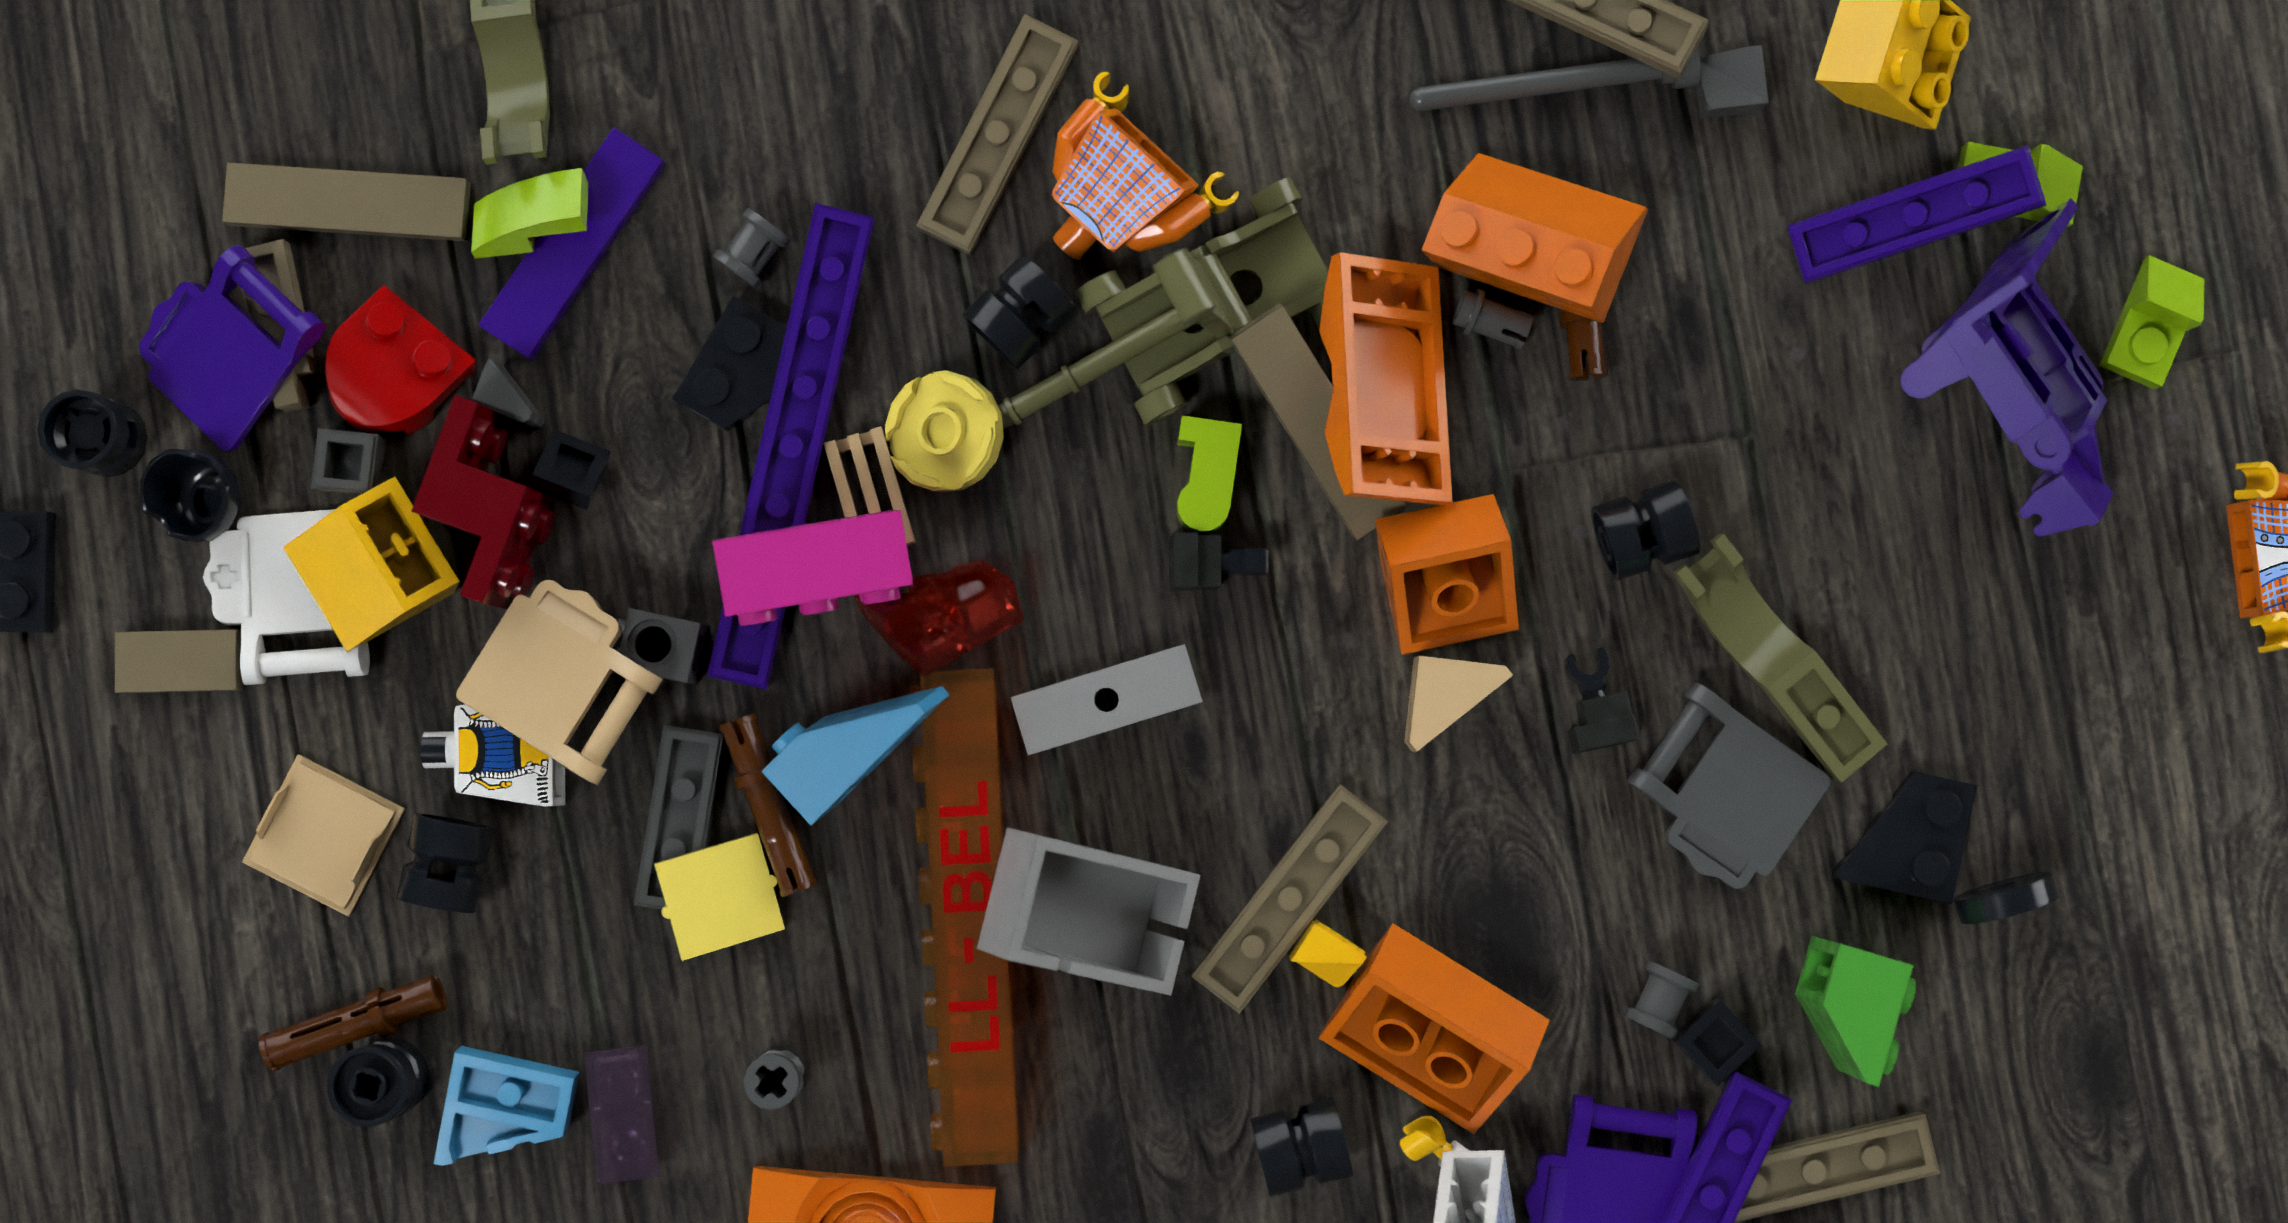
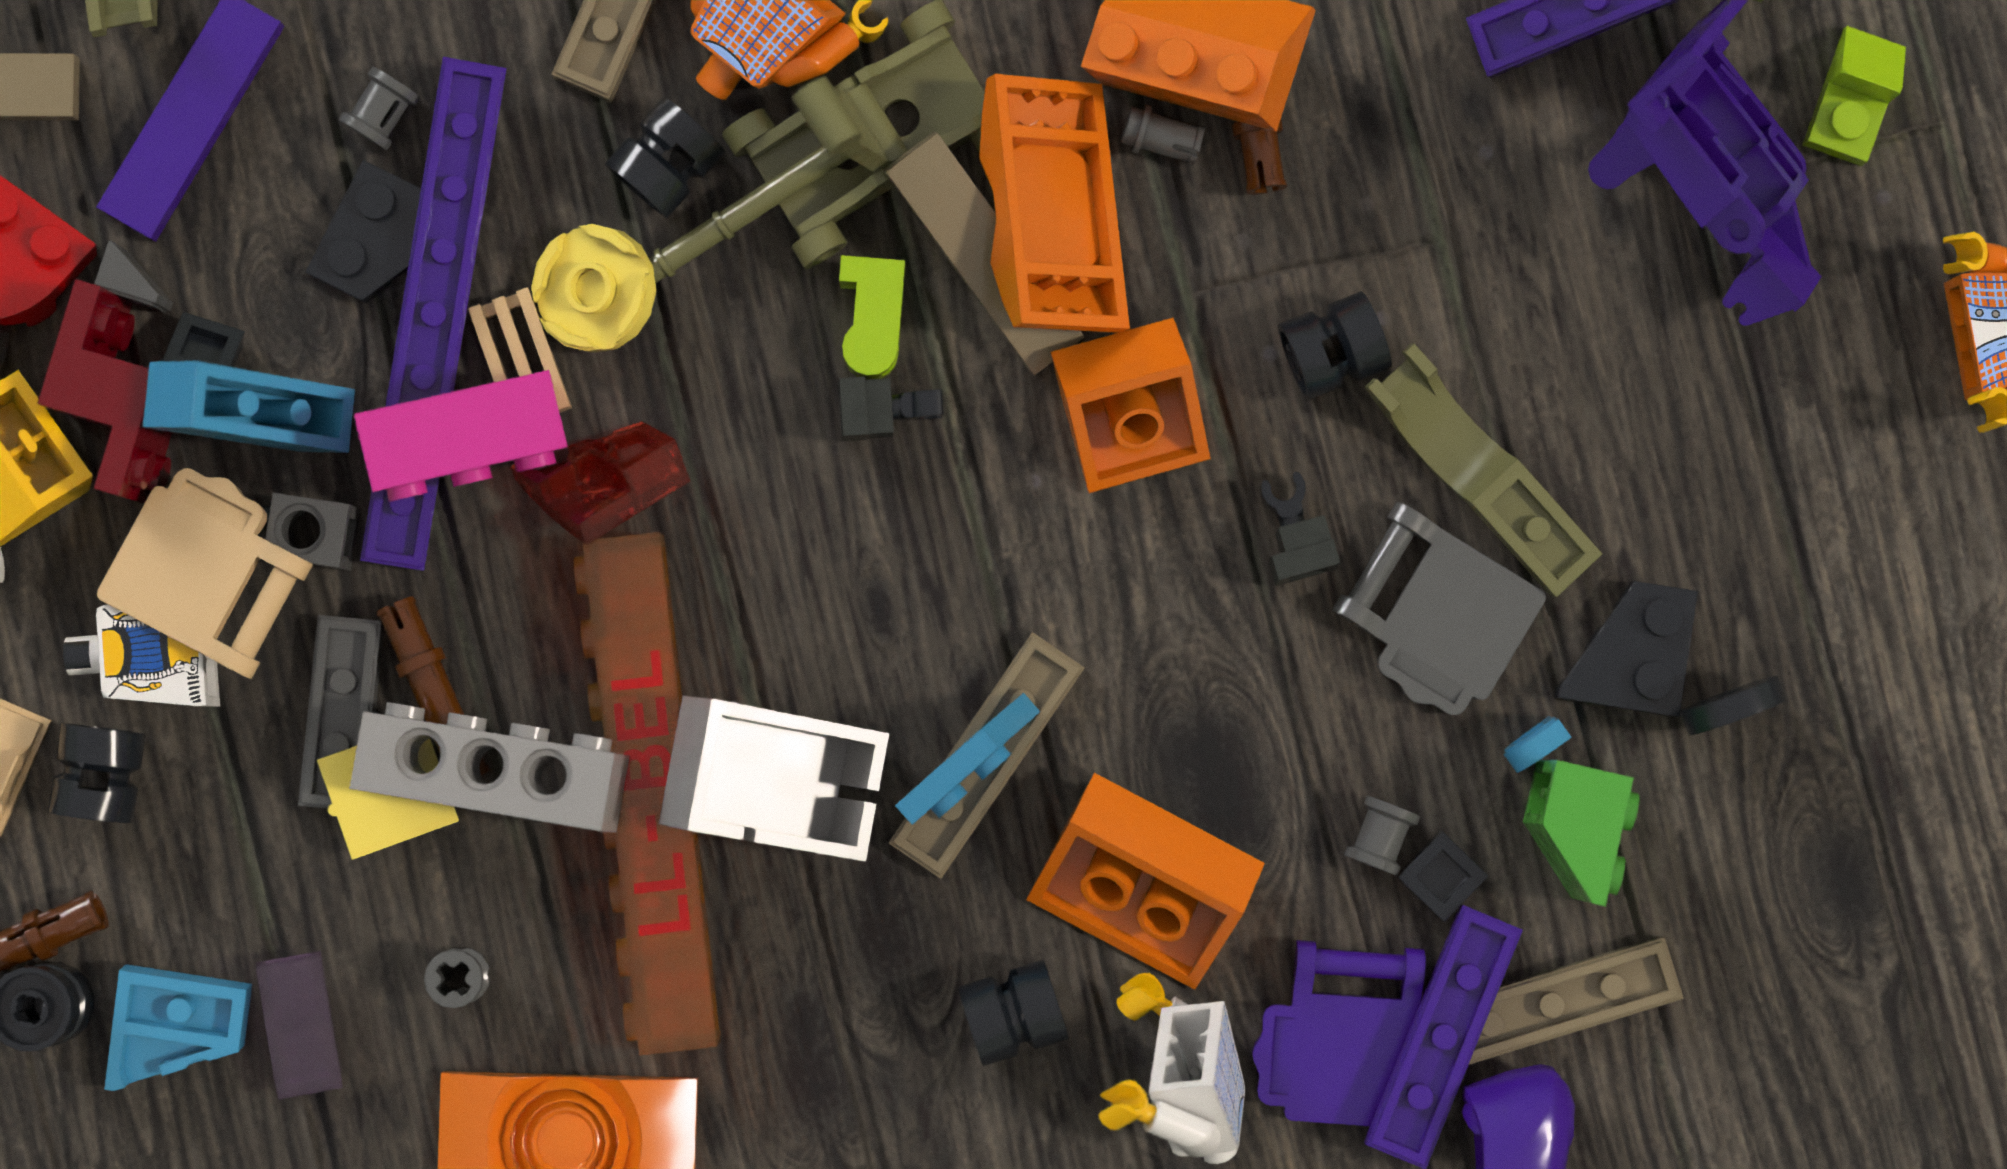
camera: 10 degrees left, 0 degrees up
lime slope [471,168,589,259] -> none
dark azure slope [761,686,950,825] -> none
light grey tile [1010,644,1203,756] -> none
yellow slope [1288,919,1367,988] -> none
tan slope [1404,656,1513,752] -> none
none -> dark azure brick [143,361,355,453]
none -> light grey brick [349,702,630,833]
none -> dark azure wing [895,693,1040,825]
none -> dark azure tile [1503,716,1572,773]

